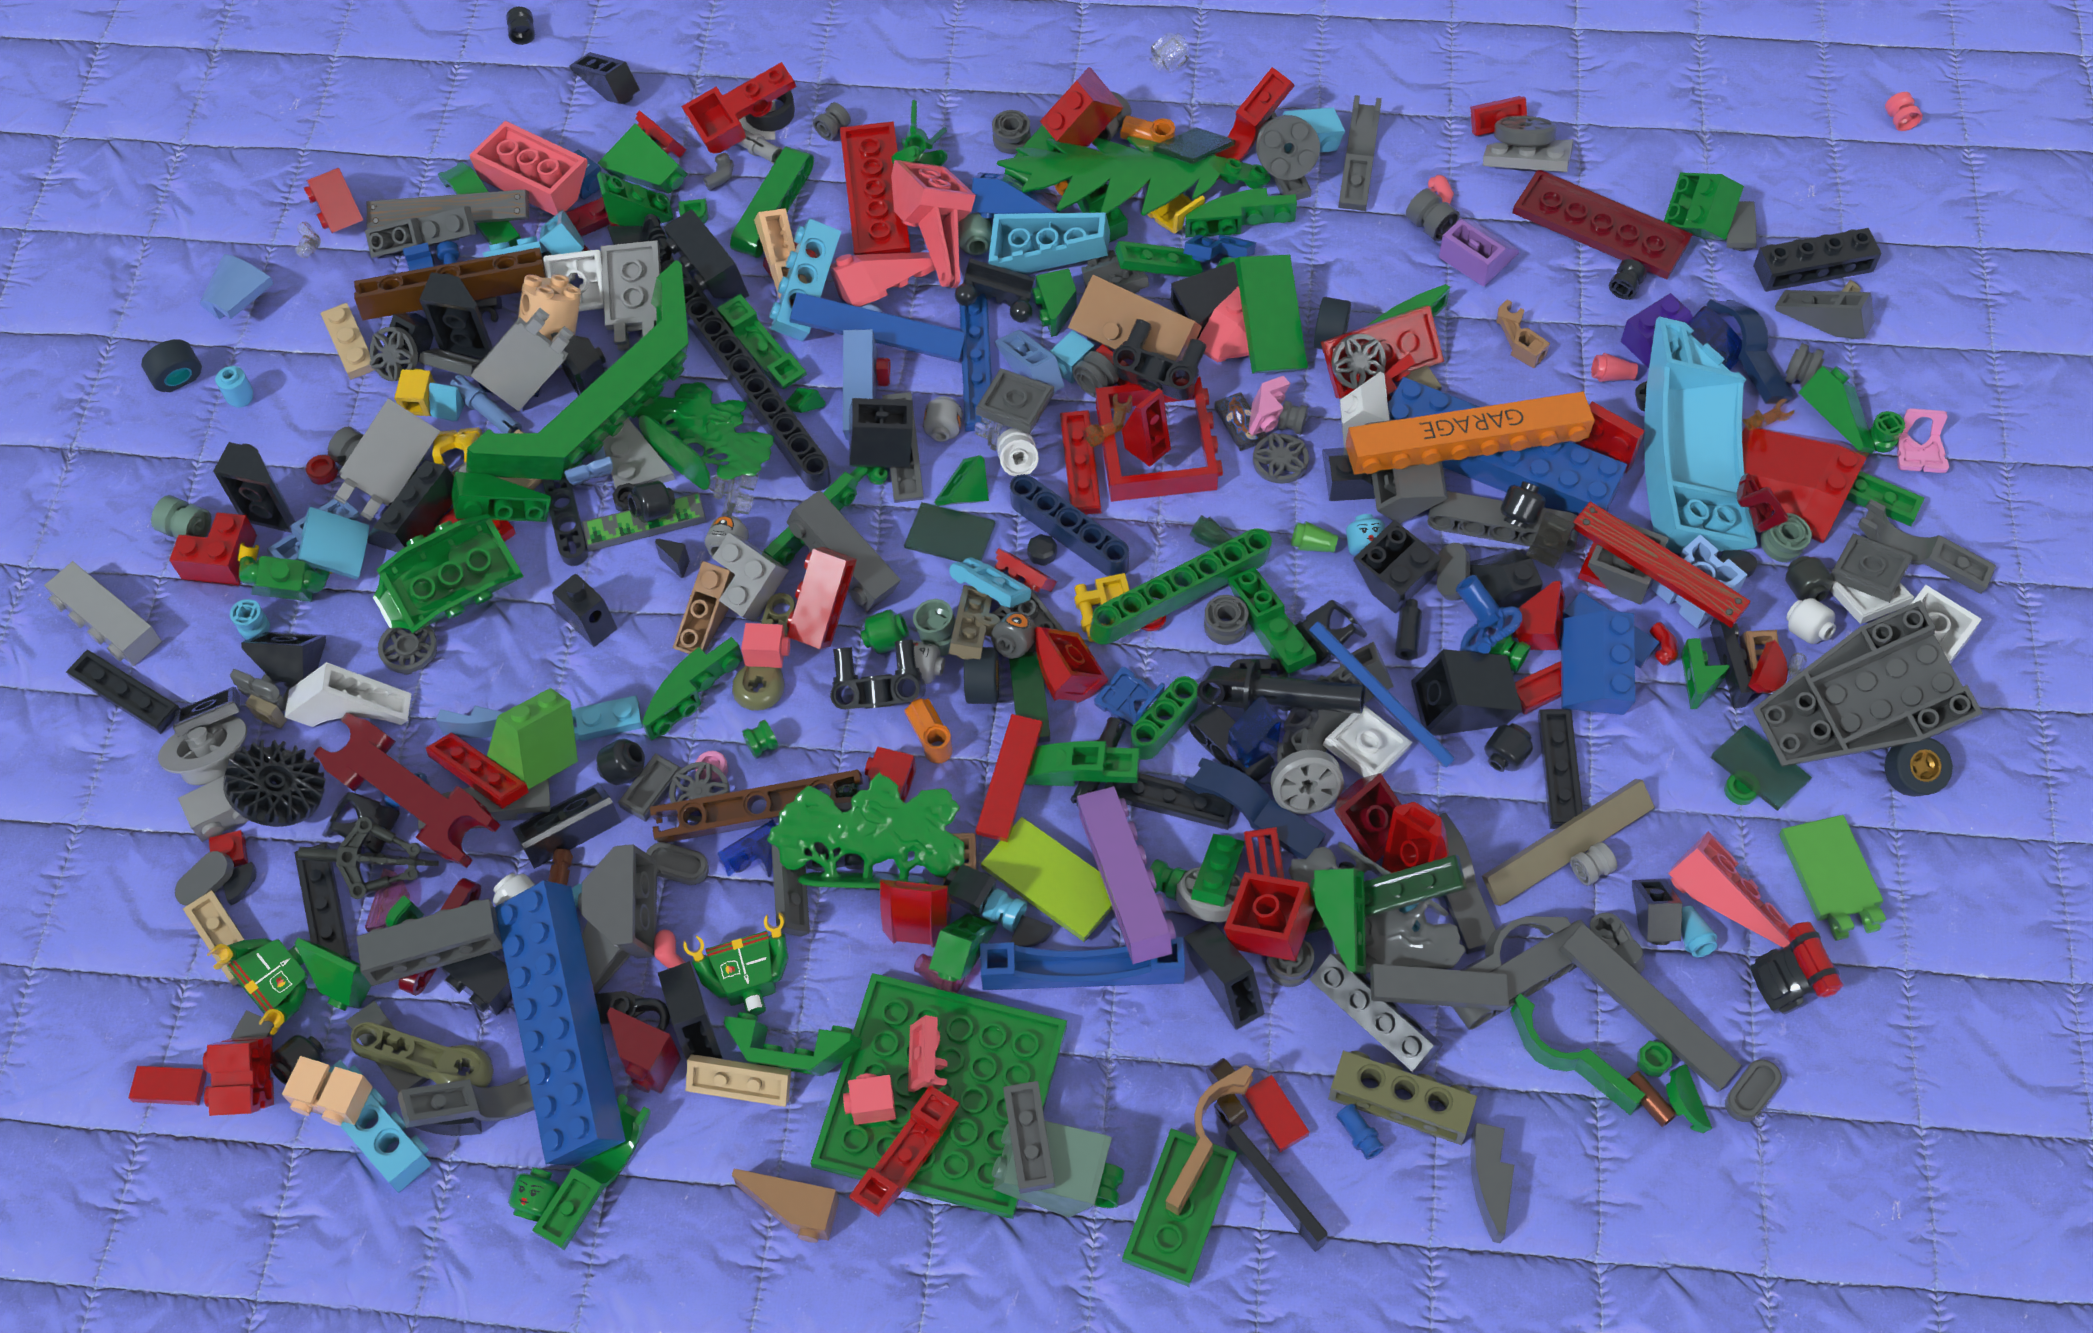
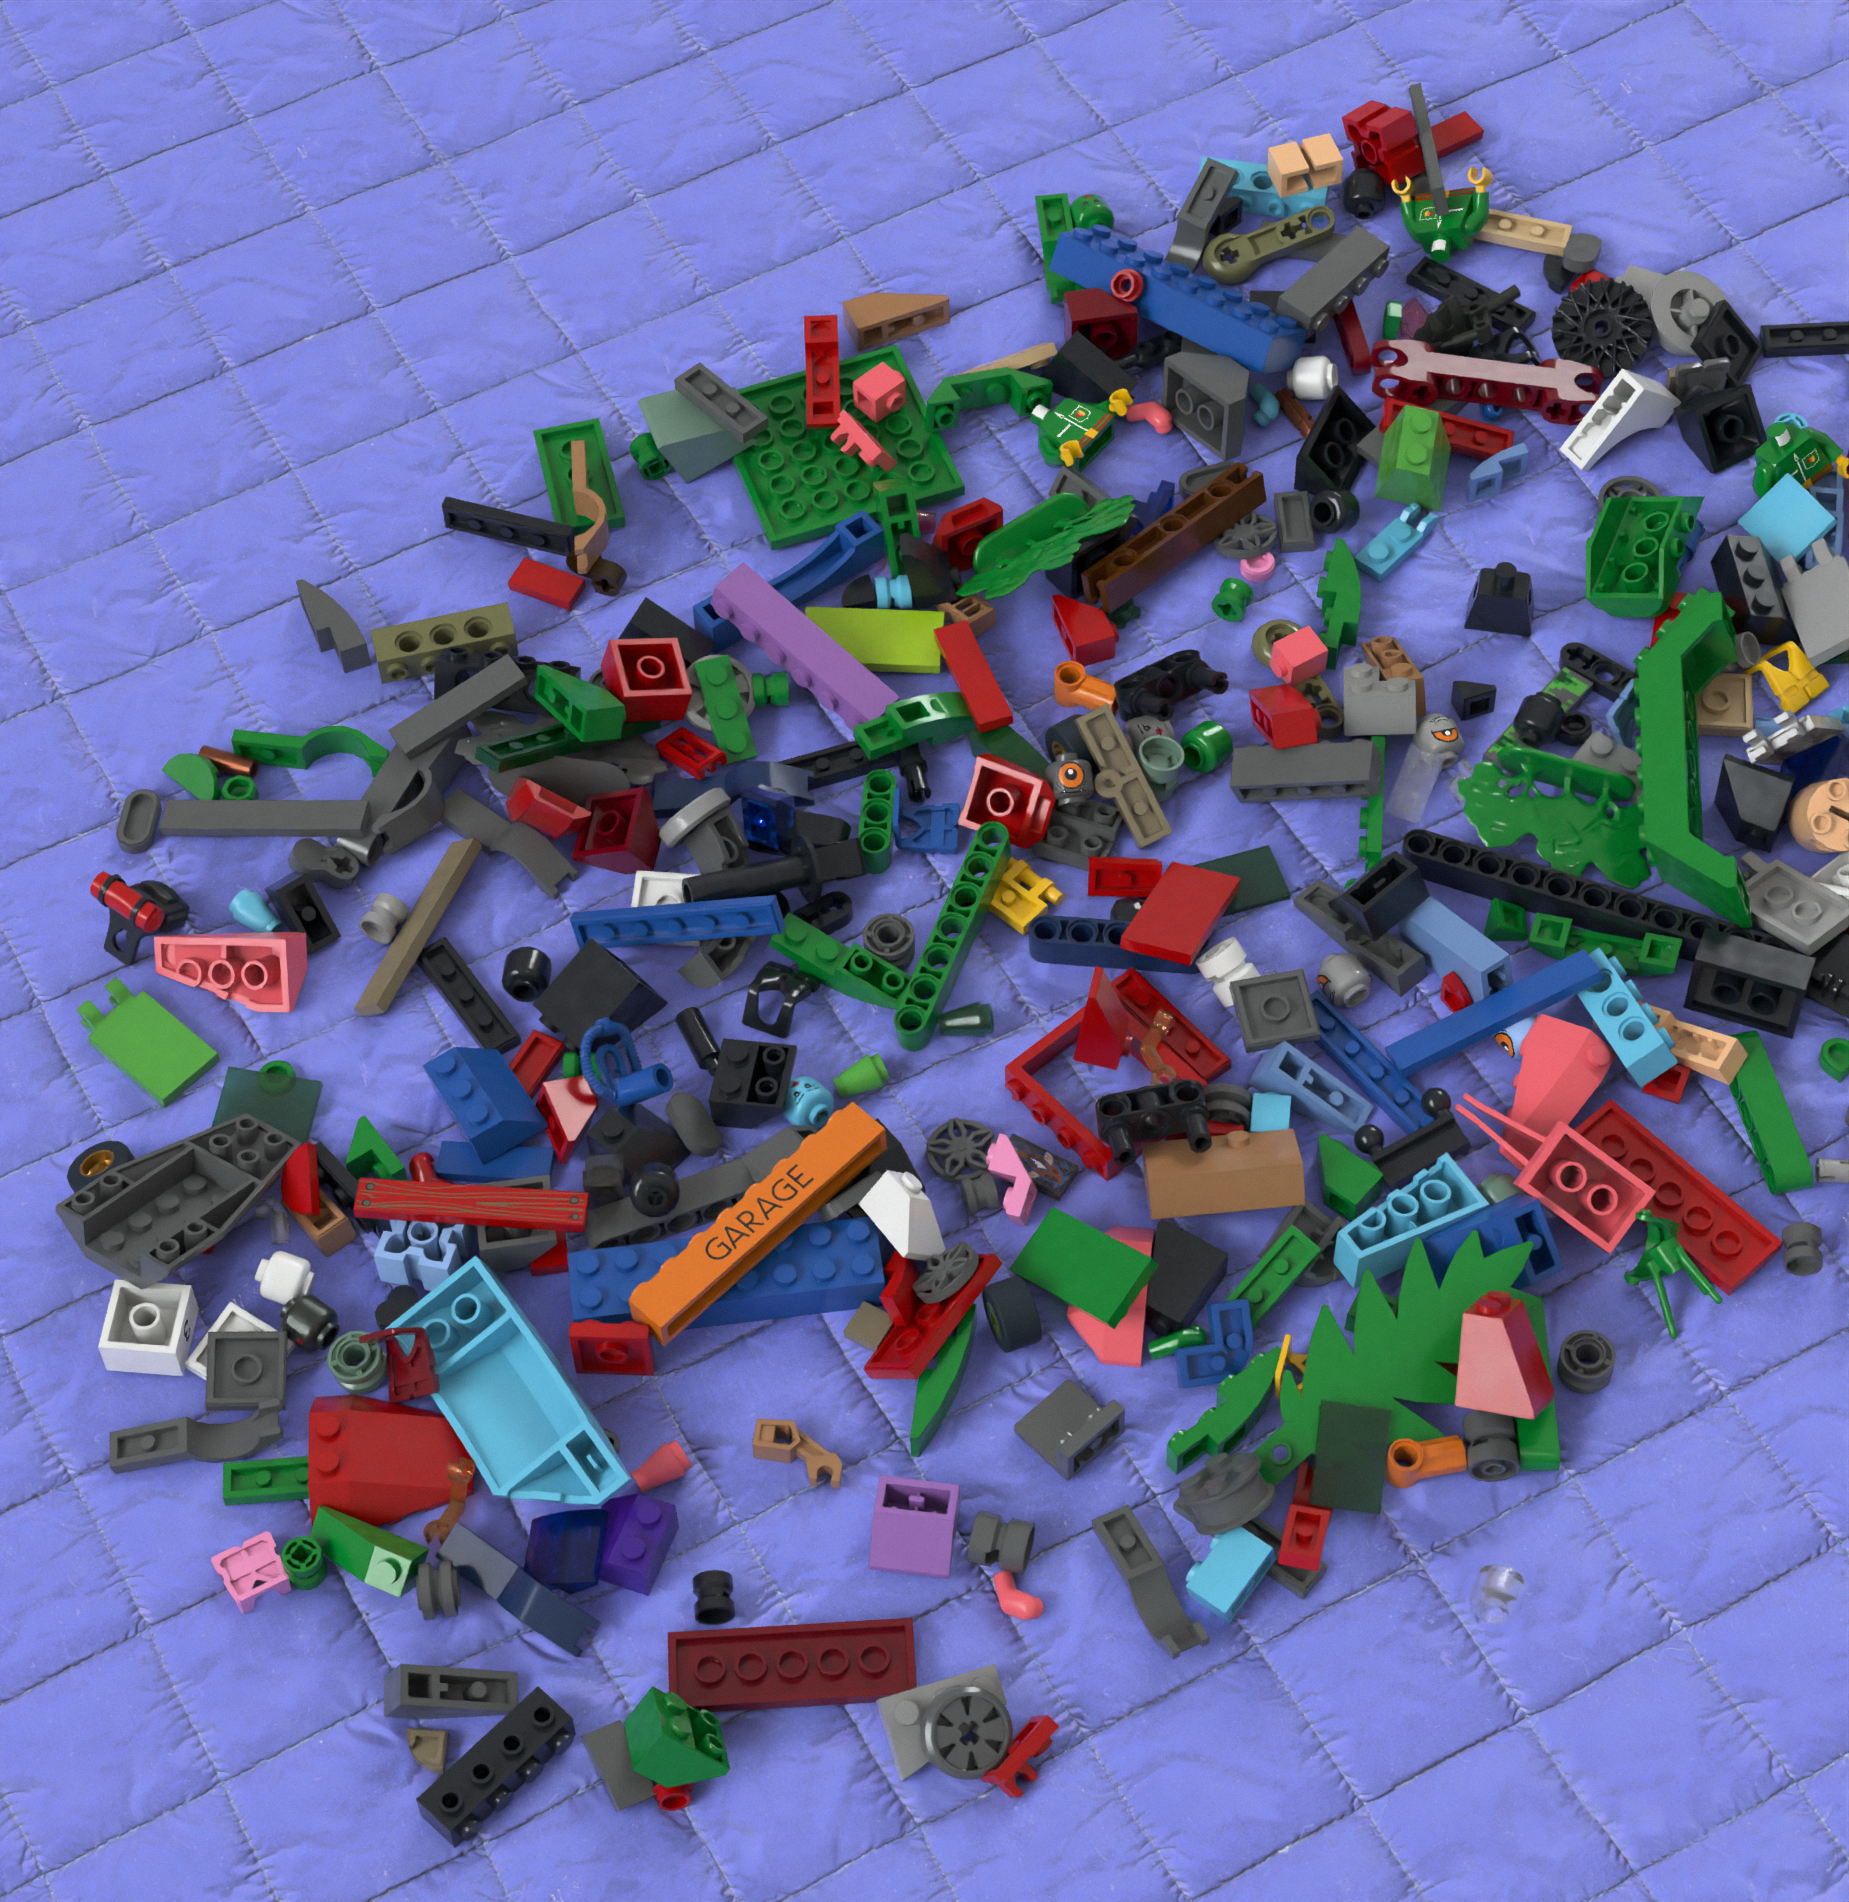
camera: 145 degrees right, 5 degrees down
green slope [295,938,372,1011] -> none
green slope [934,455,989,506] -> none
medium azure hinge [949,557,1032,608] -> none
blue pin [1336,1104,1385,1160] -> none
none -> dark grey bracket [1014,1379,1125,1481]
none -> red plate [1111,269,1144,303]
none -> red tile [1120,861,1241,966]
none -> clear slope [1385,744,1446,824]
none -> dark grey tile [1409,83,1449,216]

